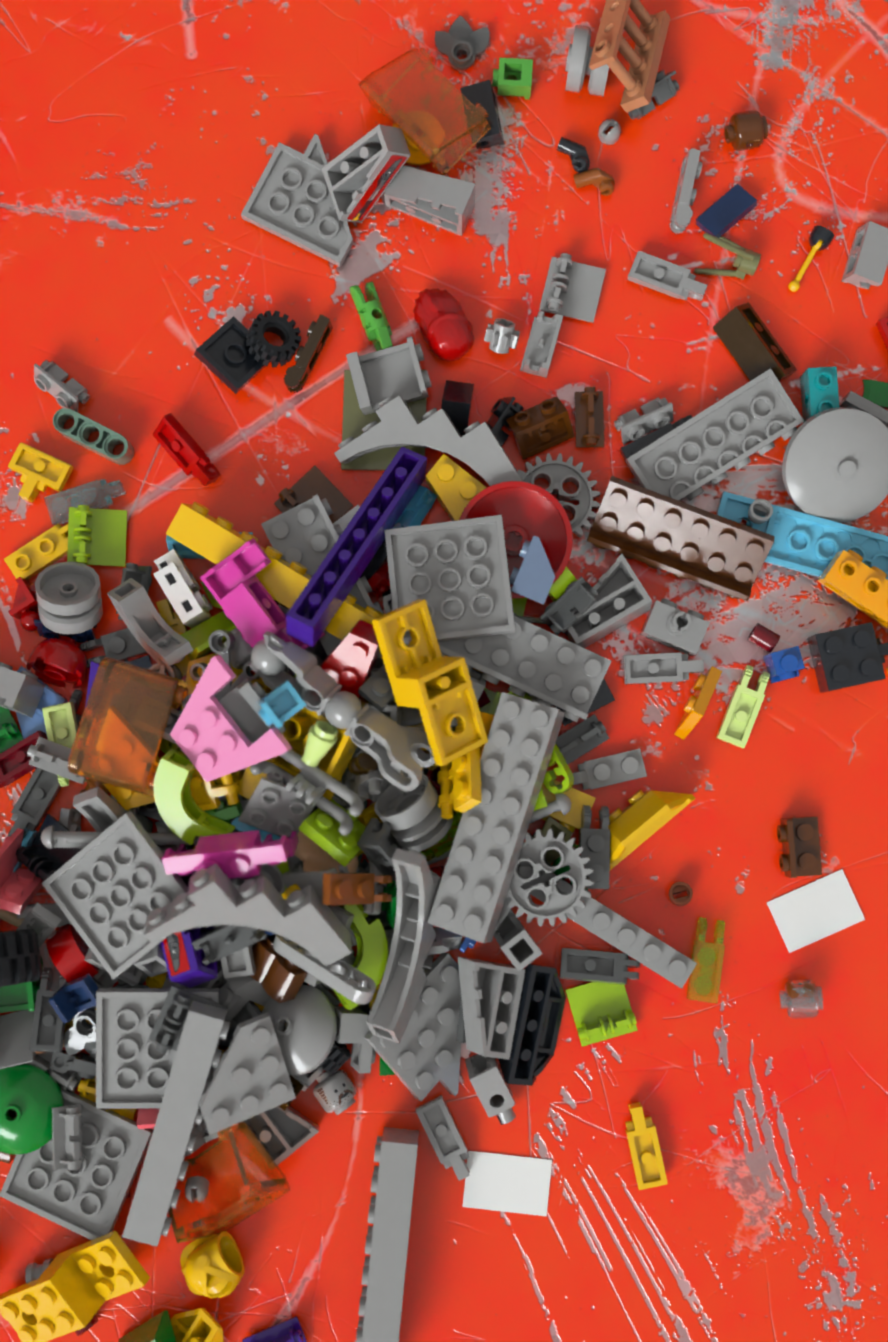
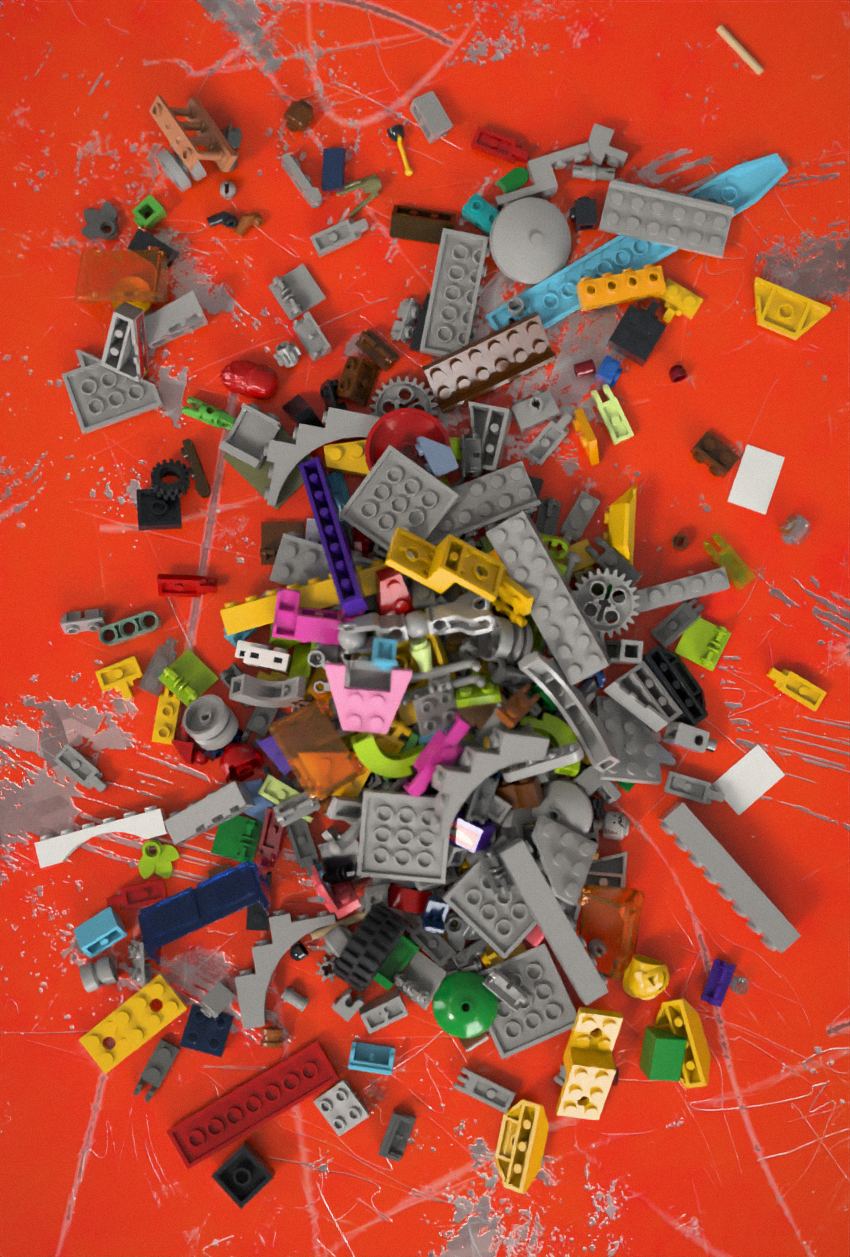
camera: 50 degrees left, 0 degrees up
none -> dark red hinge [669,365,688,383]

